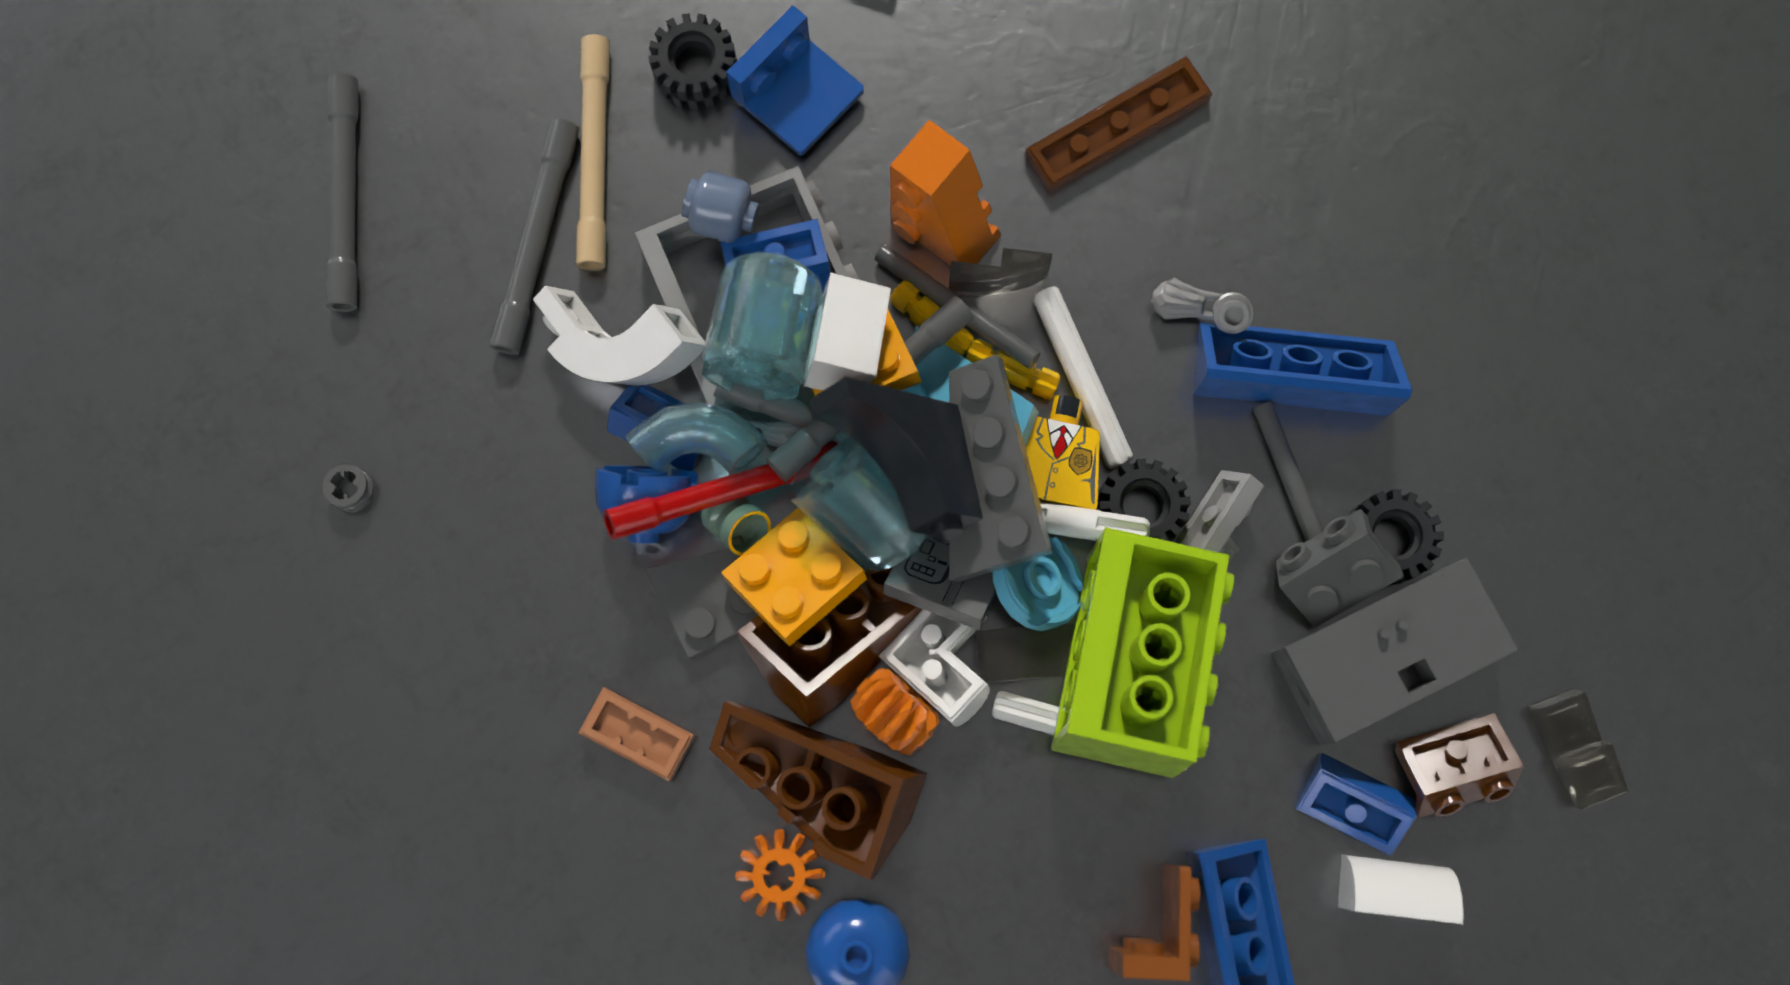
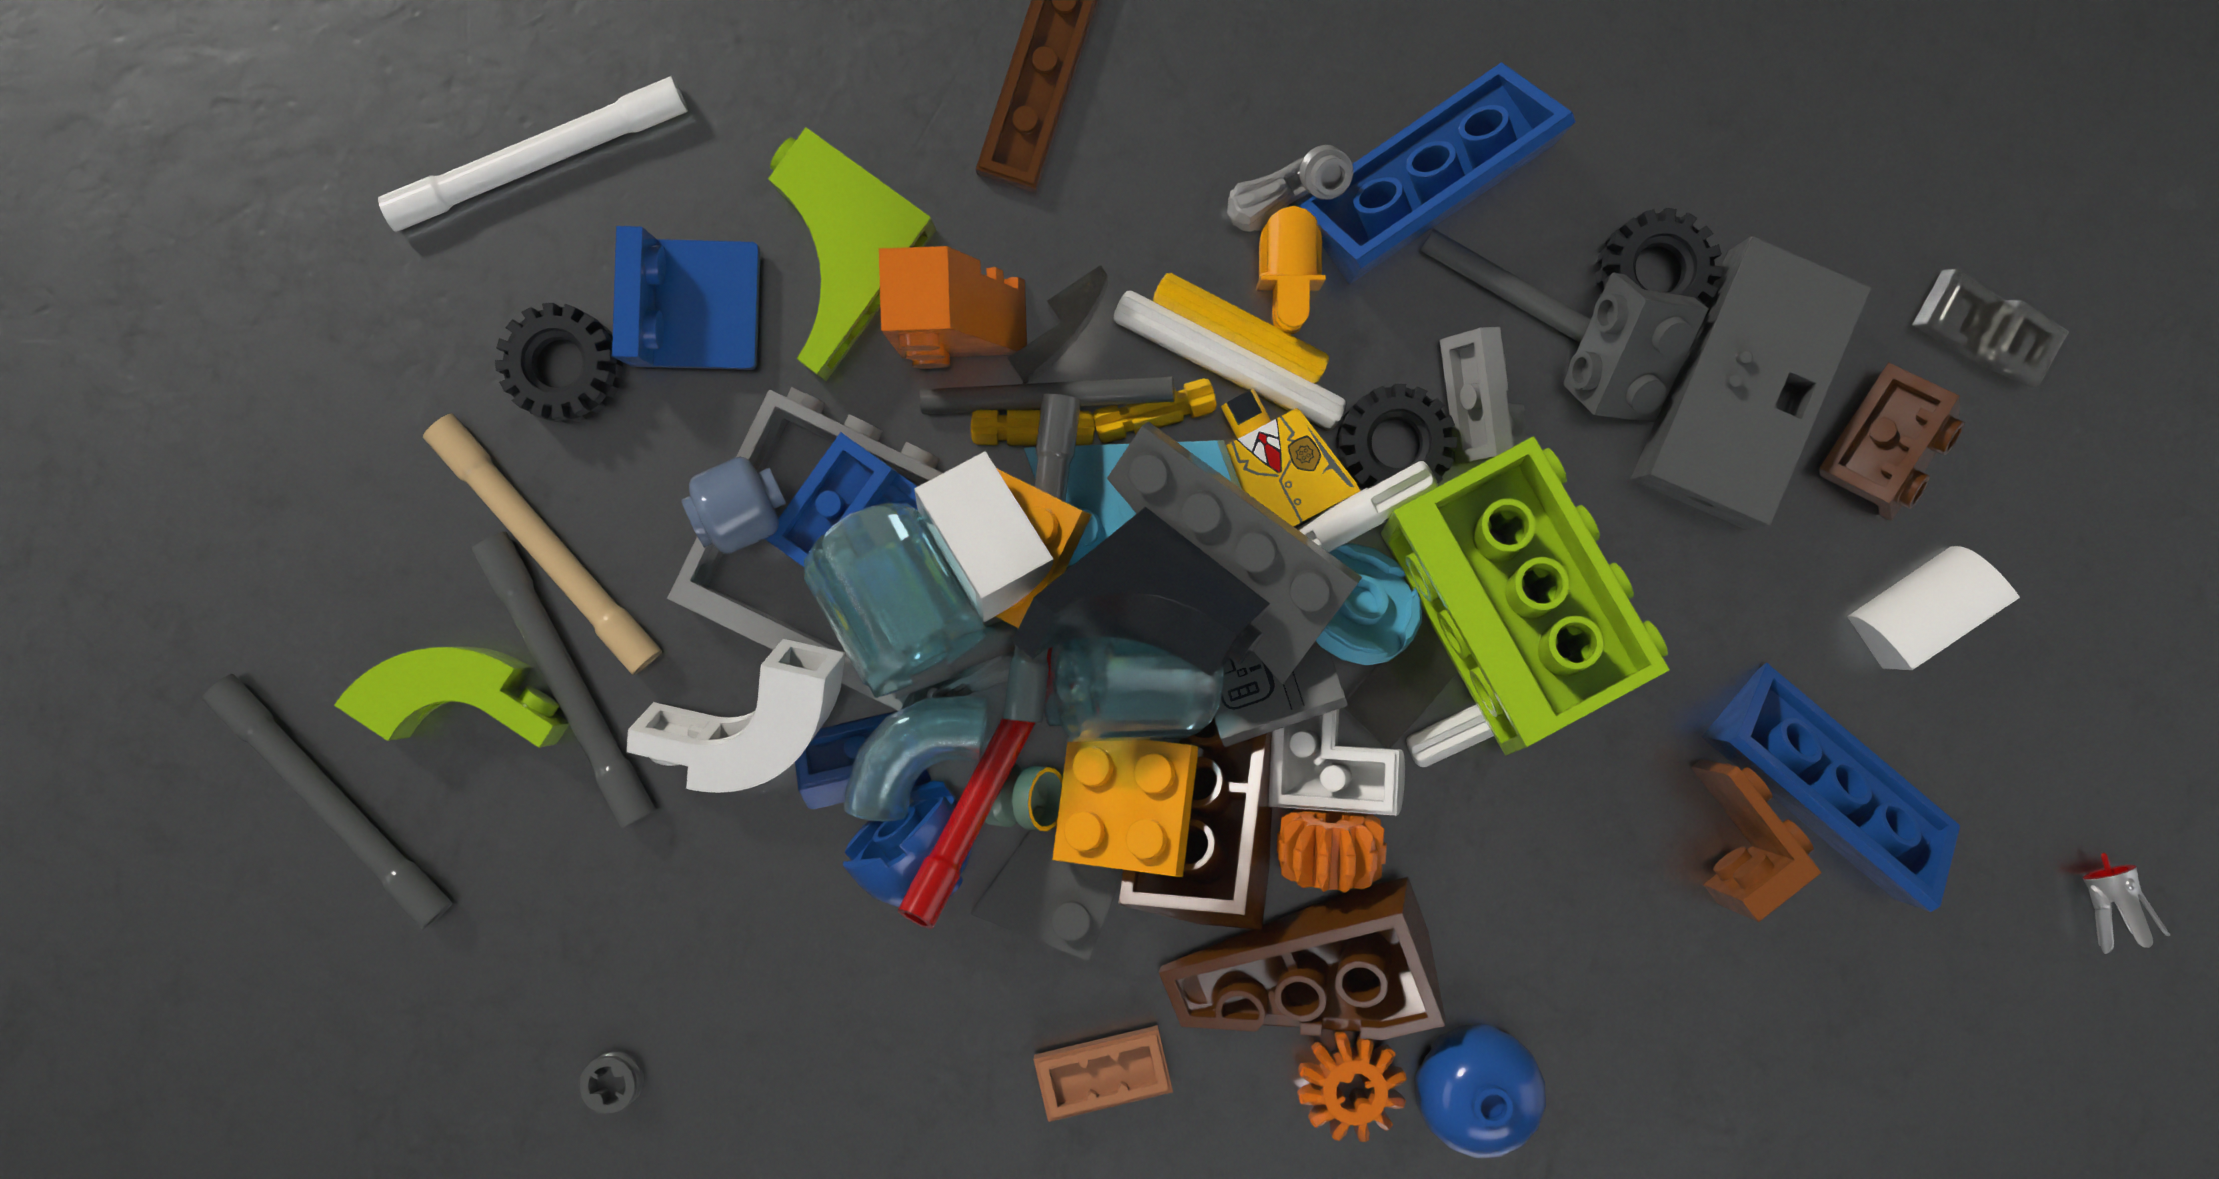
camera: 45 degrees left, 10 degrees up
blue slope [1296,753,1417,856] -> none
none -> lime arch [334,647,569,748]
none -> lime arch [768,127,936,381]
none -> yellow axle [1153,273,1329,384]
none -> light orange arm [1256,206,1326,335]

